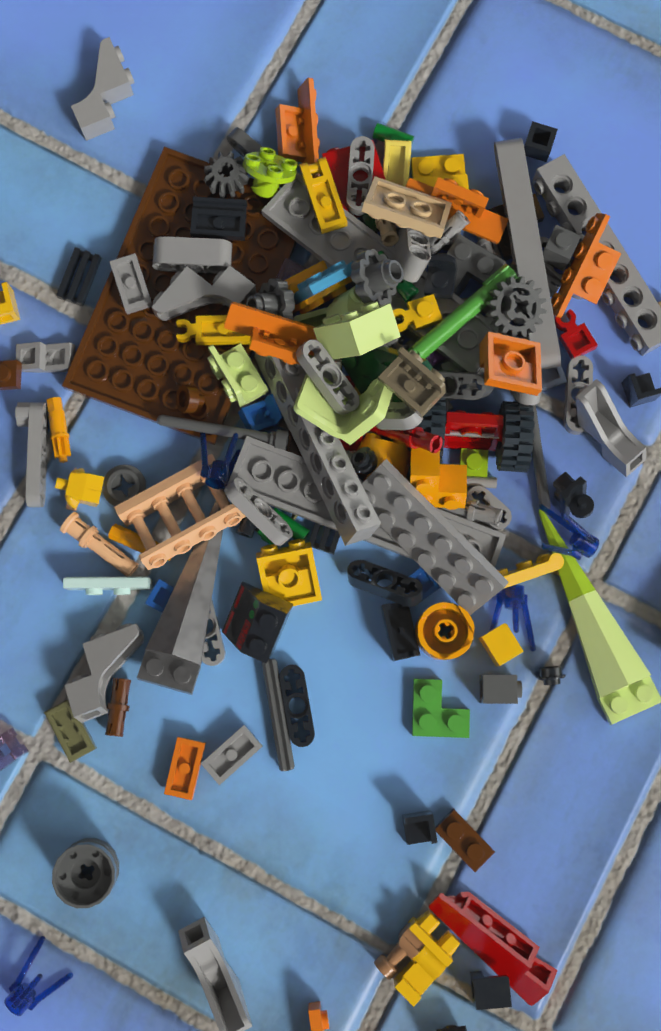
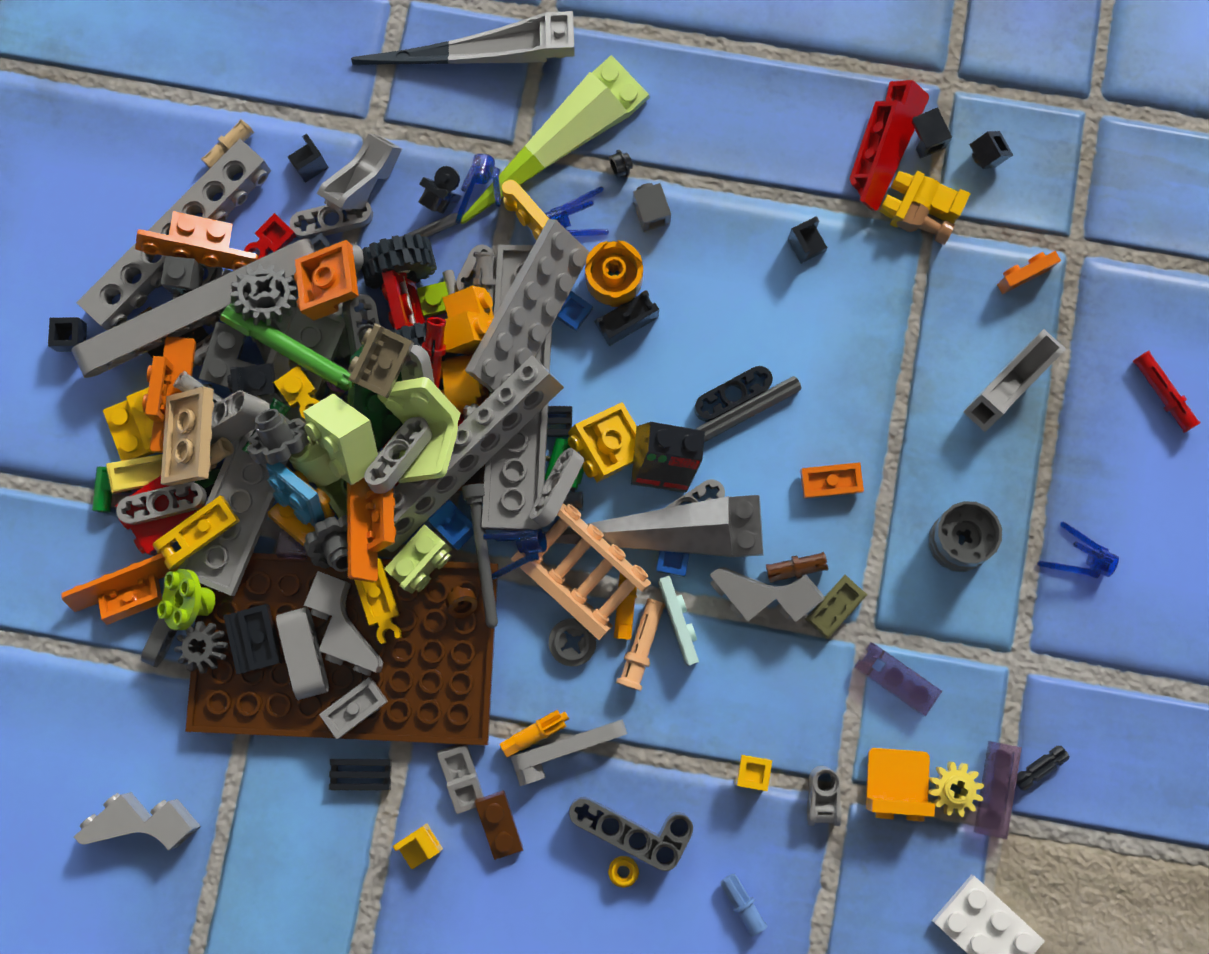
camera: 105 degrees left, 0 degrees up
yellow piece [55,468,104,511] -> none
light grey plate [201,725,263,785] -> none
black beam [347,560,423,607] -> none
black plate [351,447,378,474] -> none
bright green plate [412,679,470,738] -> none
reddish brown plate [435,808,495,872] -> none
yellow panel [479,623,524,667] -> none

